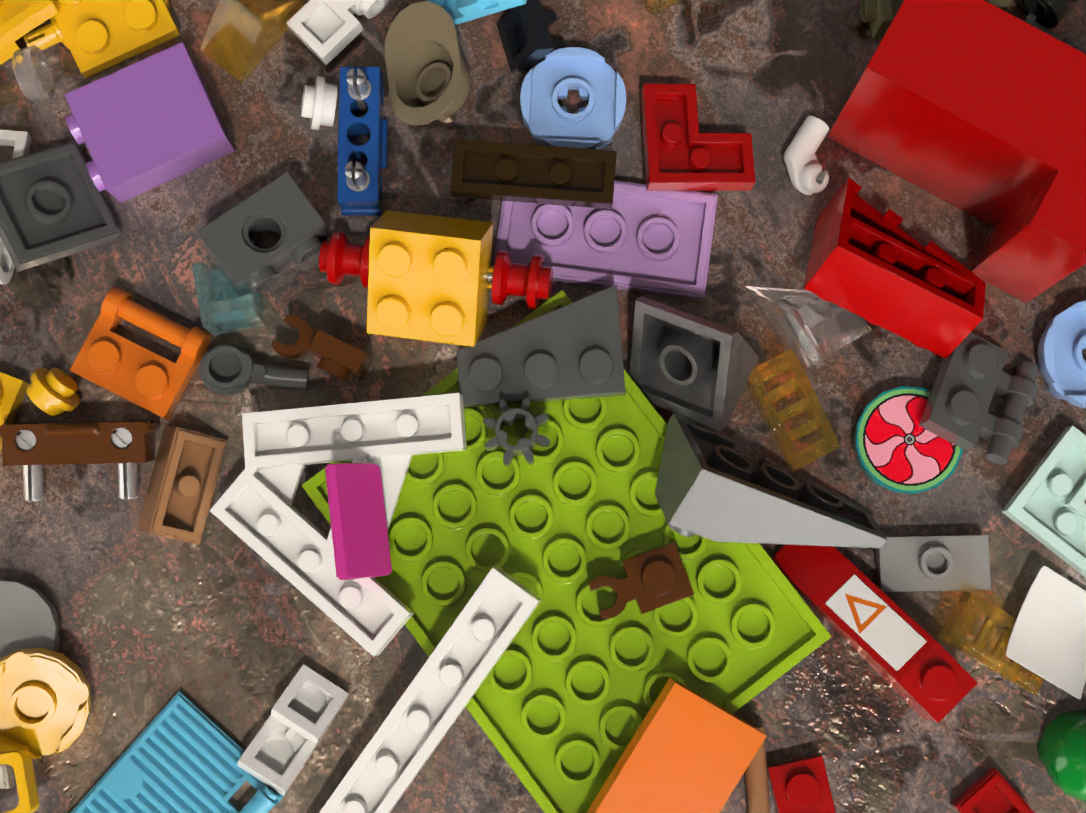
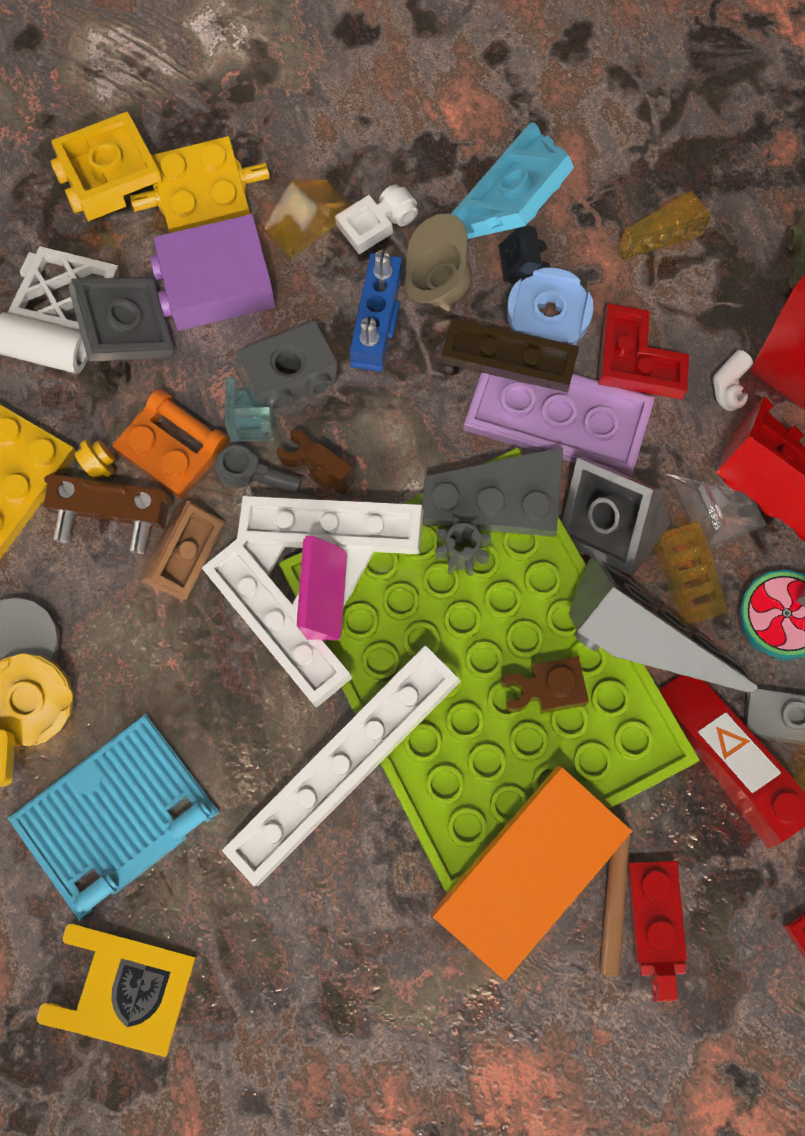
camera: 10 degrees right, 10 degrees down
clear tile [12,45,56,102] -> none
white slope [238,664,349,796] -> none
white plate [301,76,338,130] -> none
yellow brick [319,210,553,347] -> none

